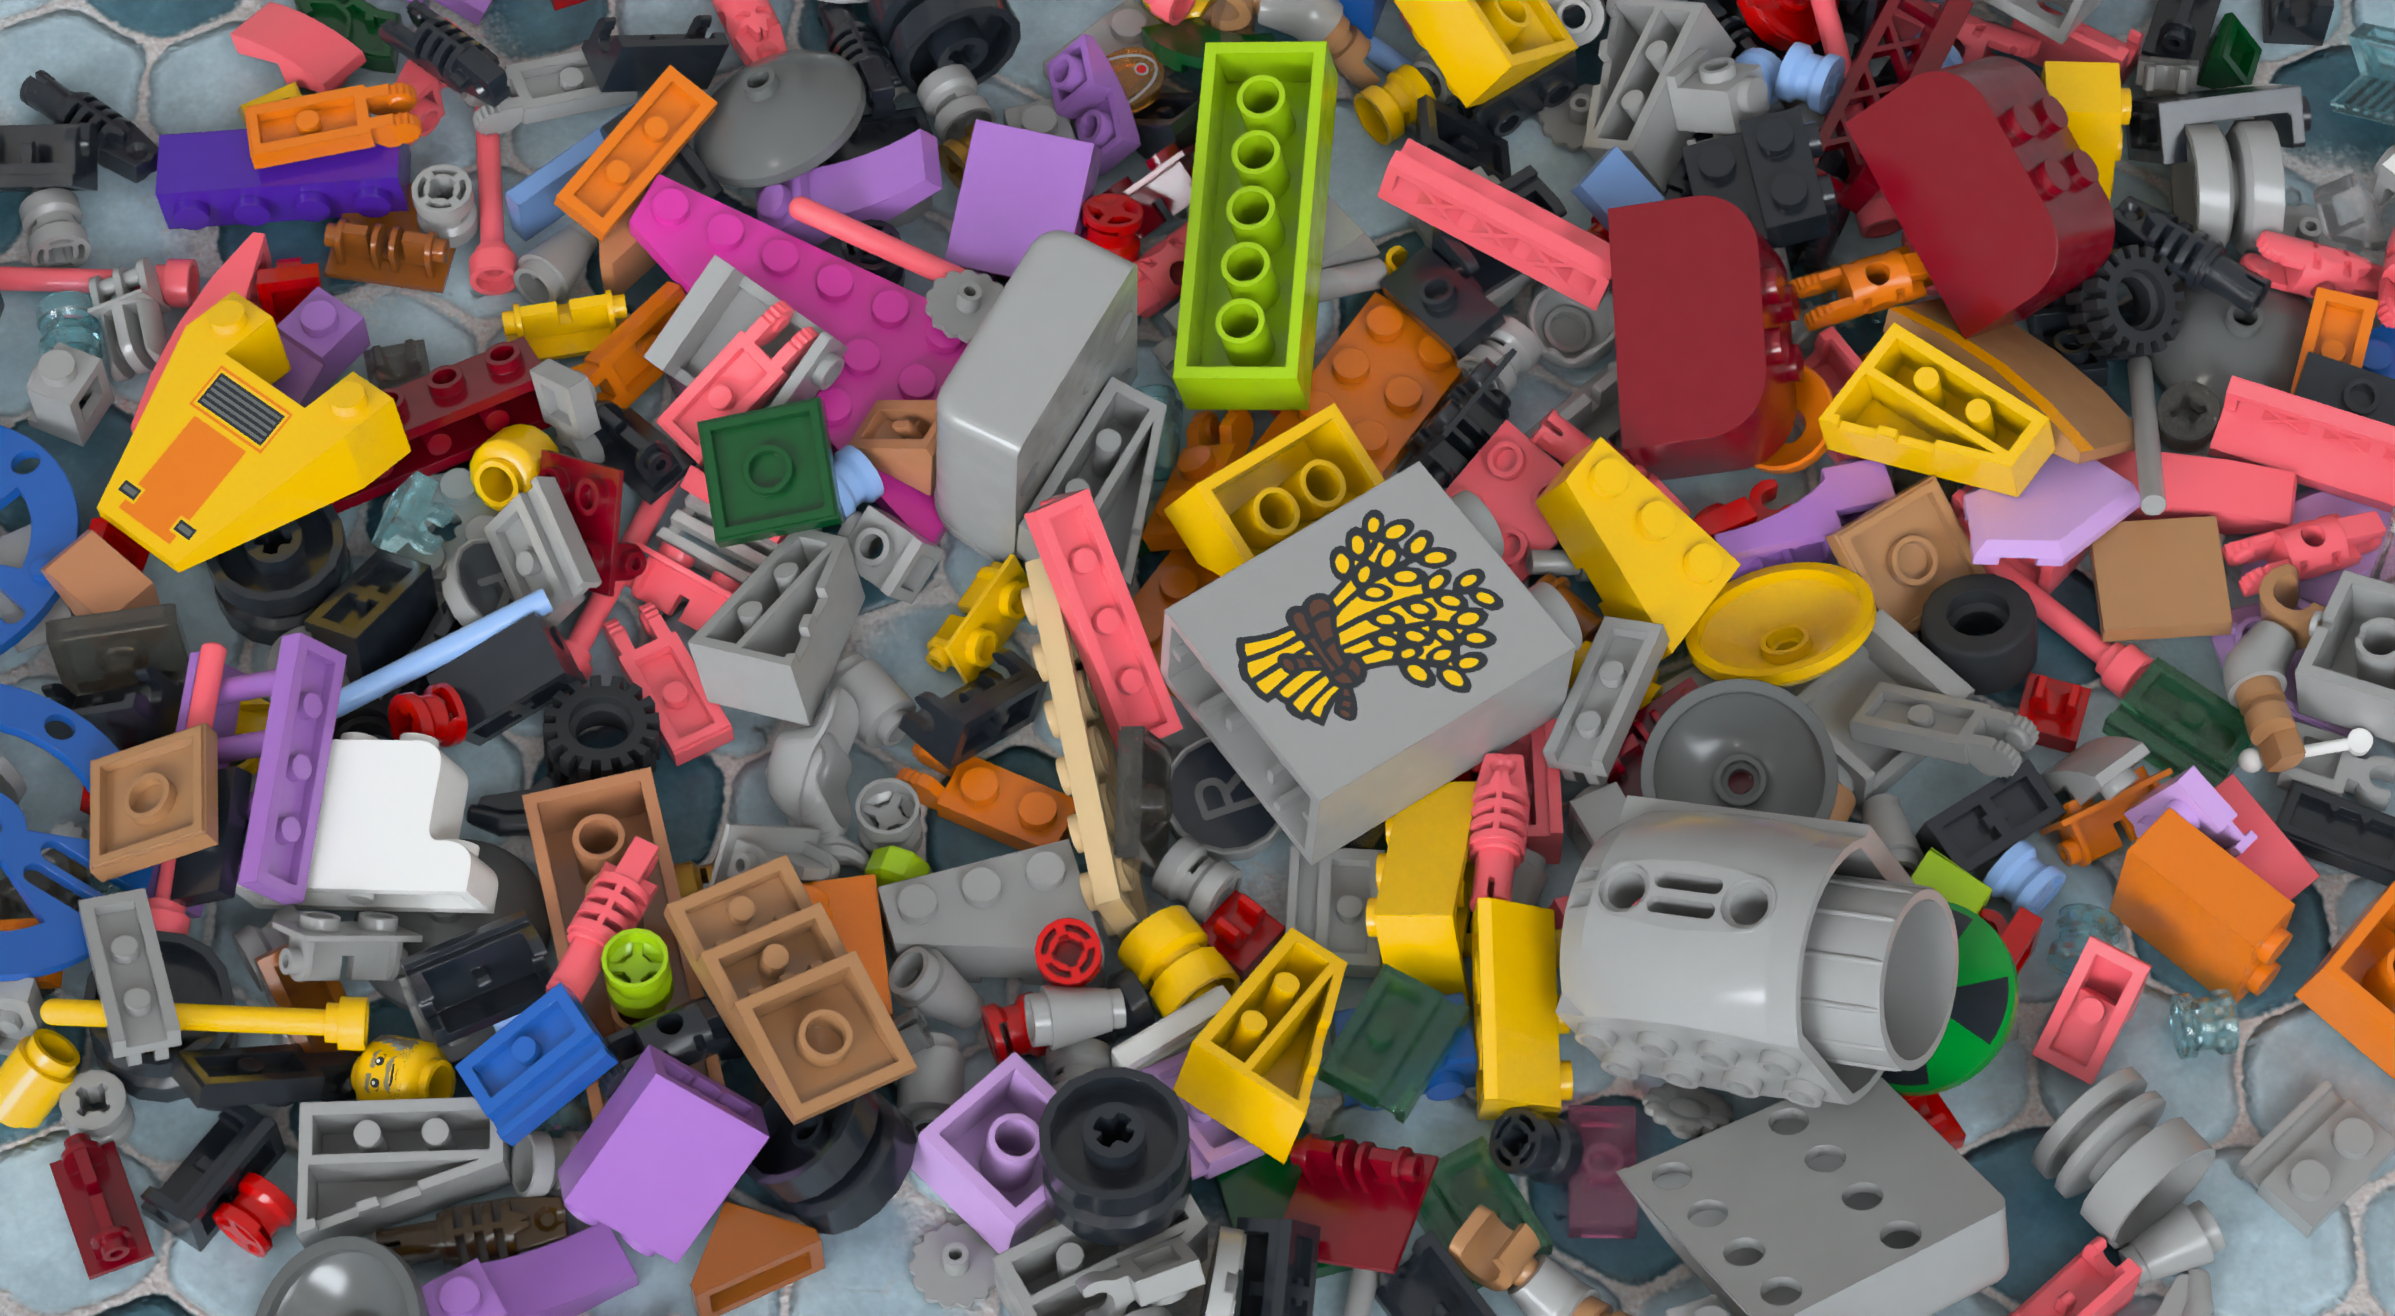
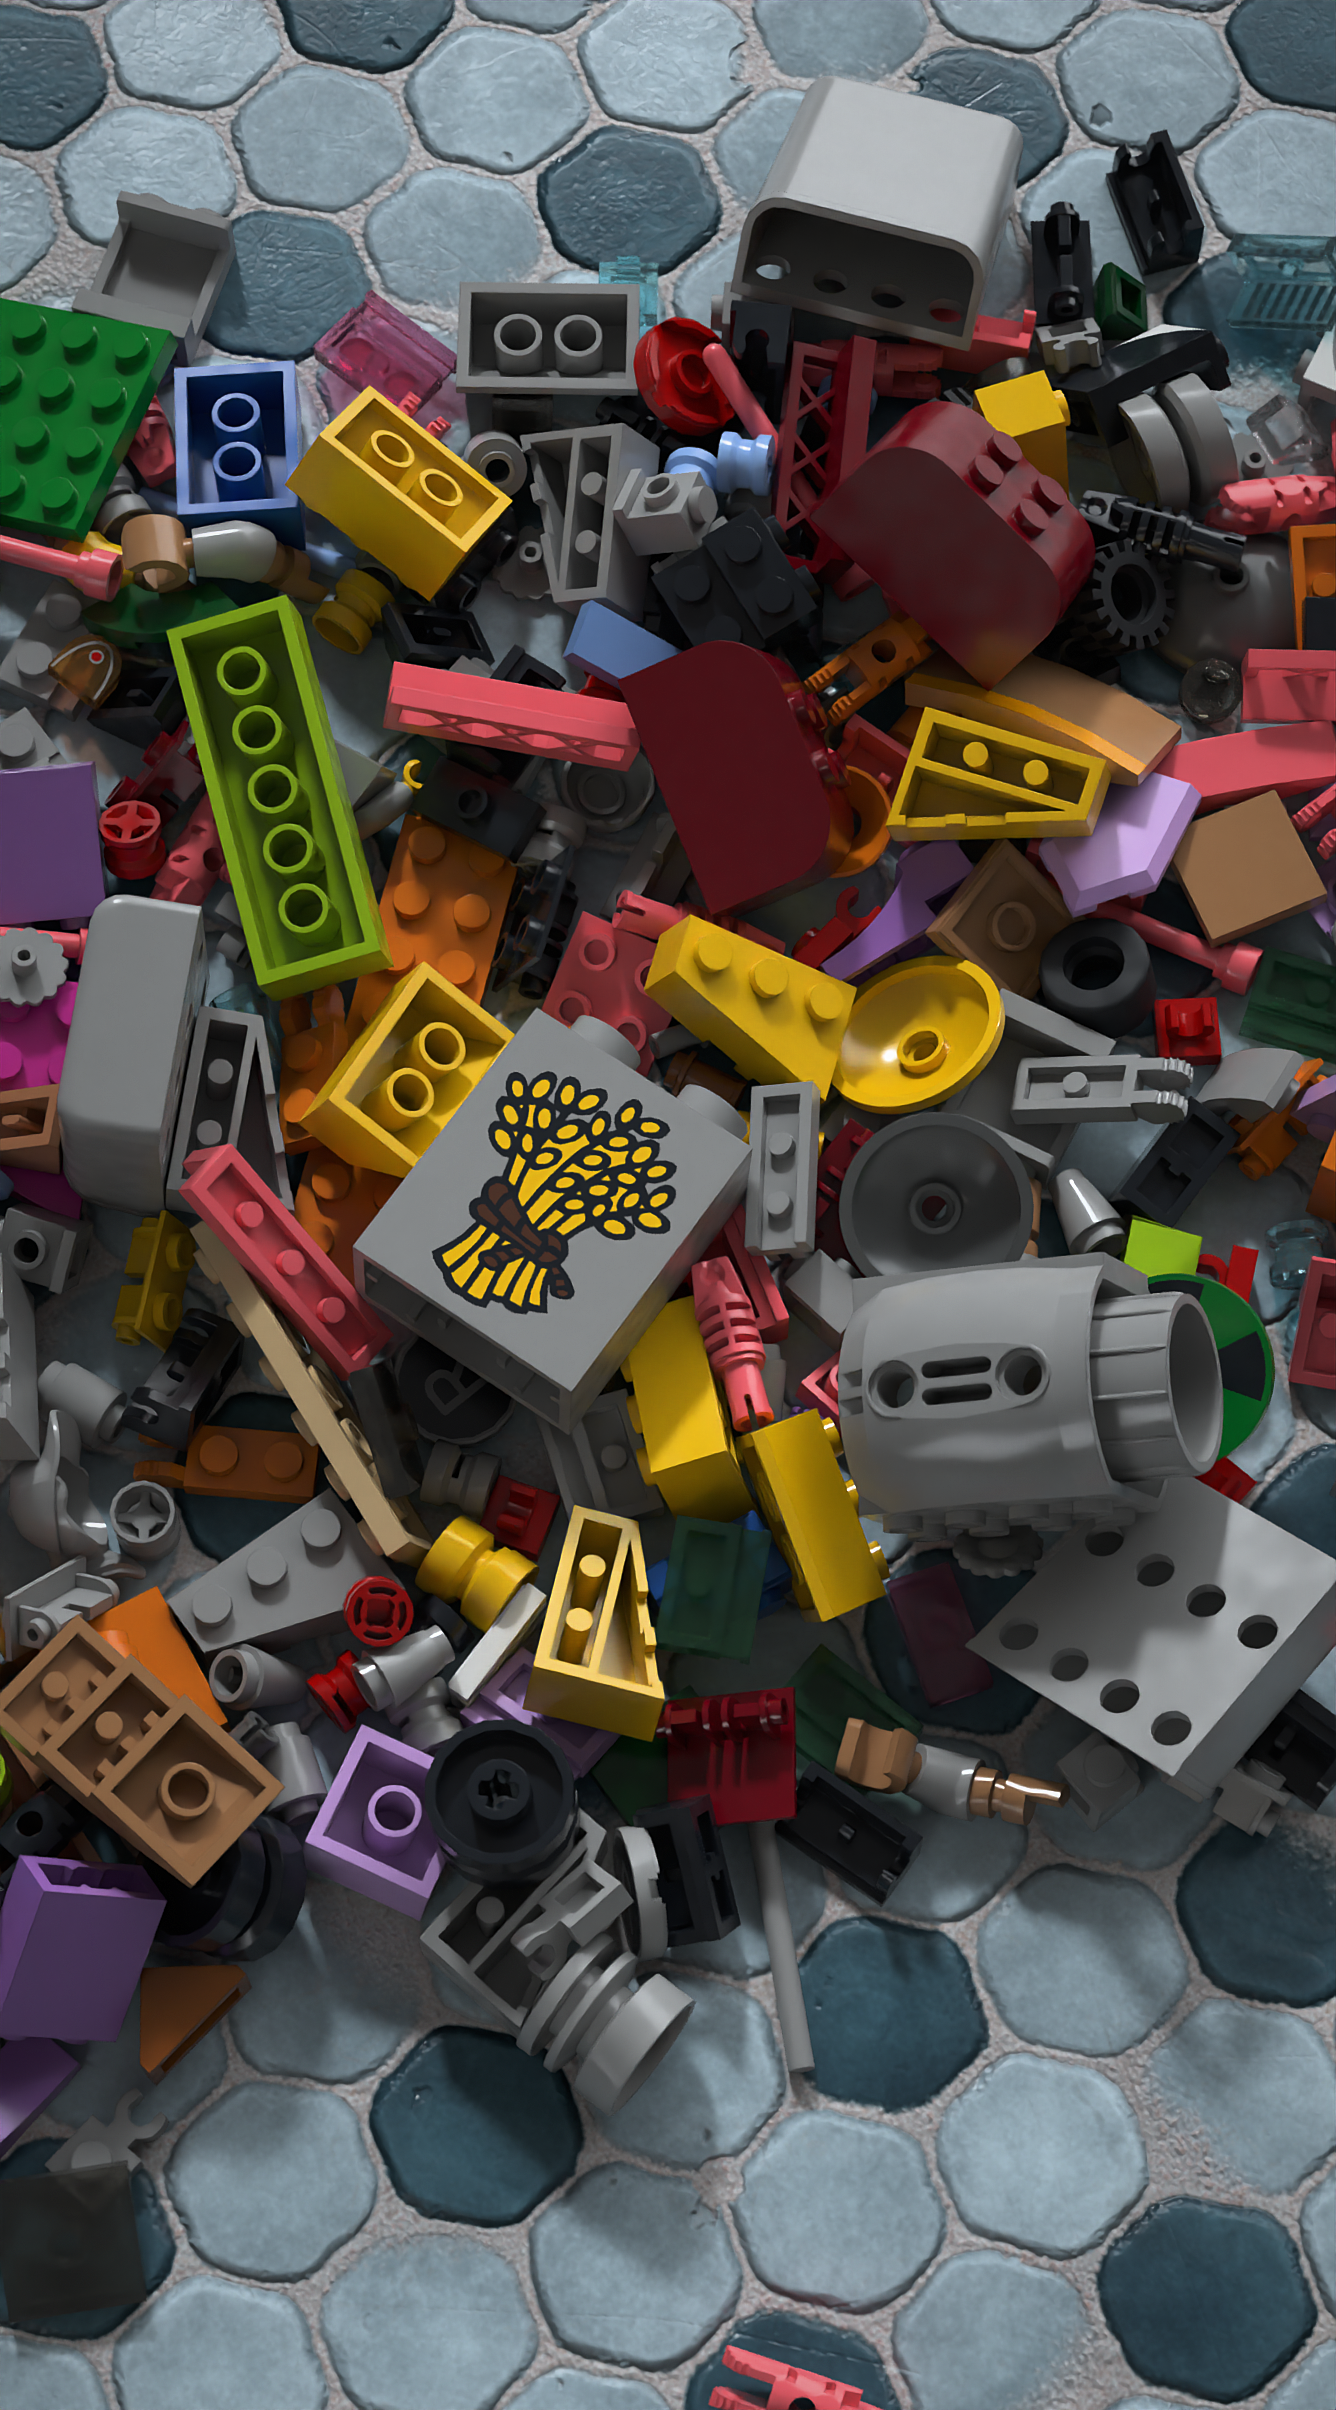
camera: 20 degrees left, 10 degrees up
lime tile [865,845,931,895] -> none
light grey piece [909,1223,999,1310] -> none
medium lavender slope [1046,34,1141,176] -> none
black wheel [1489,1107,1584,1186] -> none
light blue wheel [1983,839,2066,915] -> none
light grey bar [2127,356,2167,516] -> none

